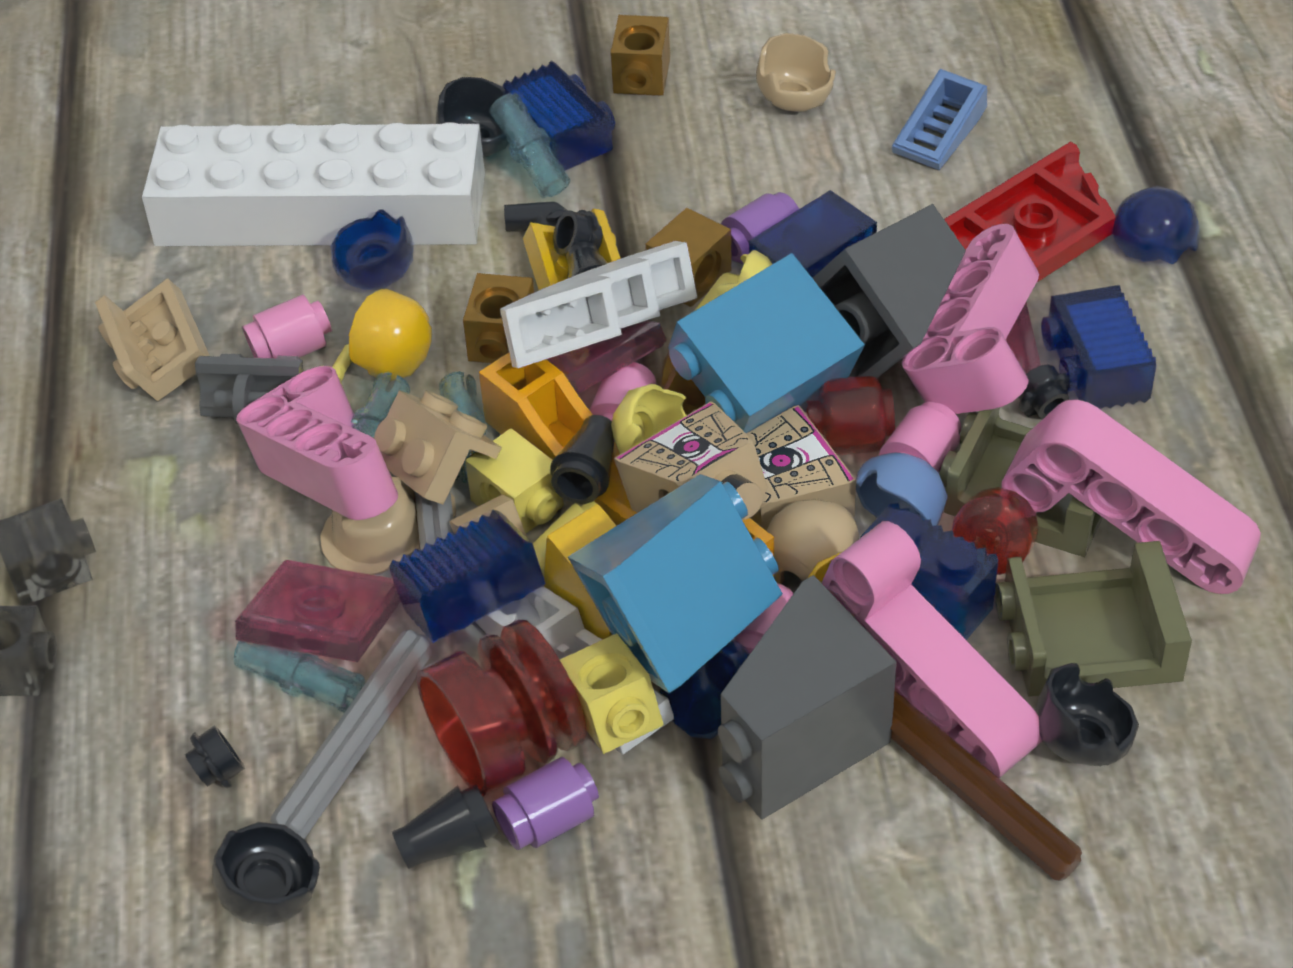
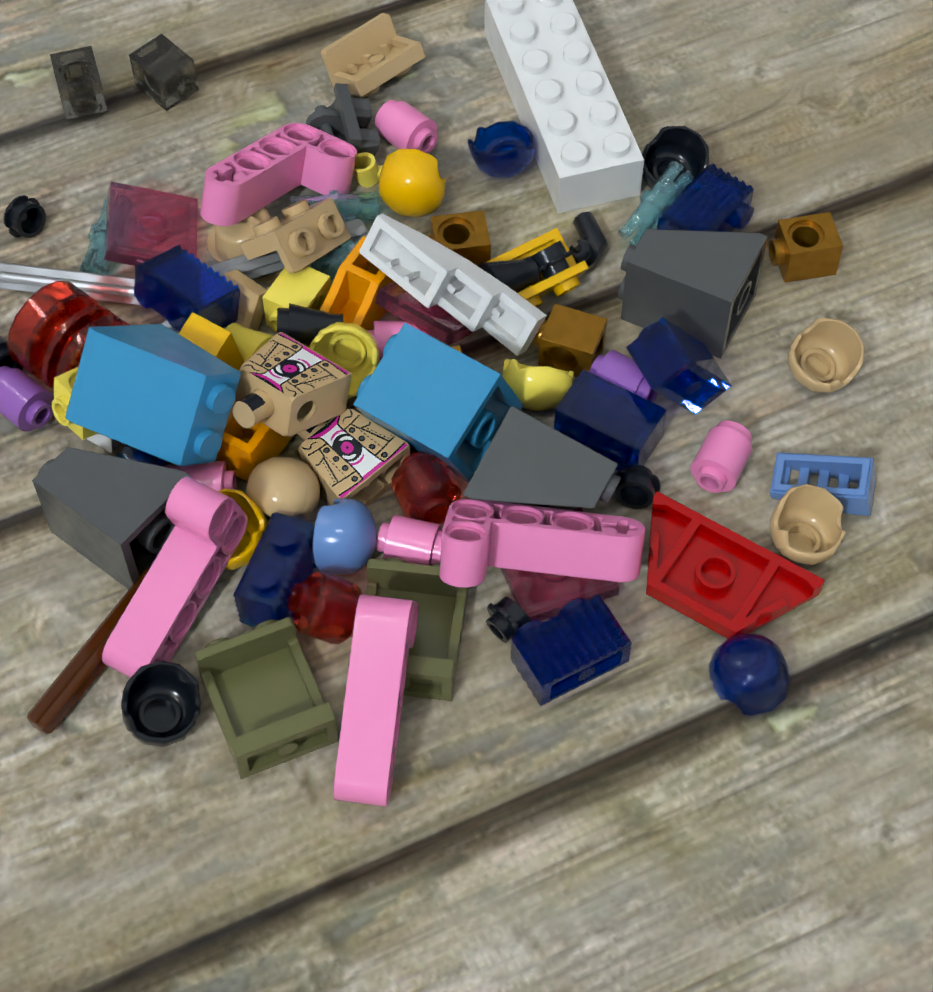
camera: 70 degrees right, 10 degrees up
none -> dark grey slope [618,229,768,359]
none -> clear blue brick [626,317,732,415]
none -> bright pink brick [690,420,752,493]
none -> tan hair [769,484,846,565]

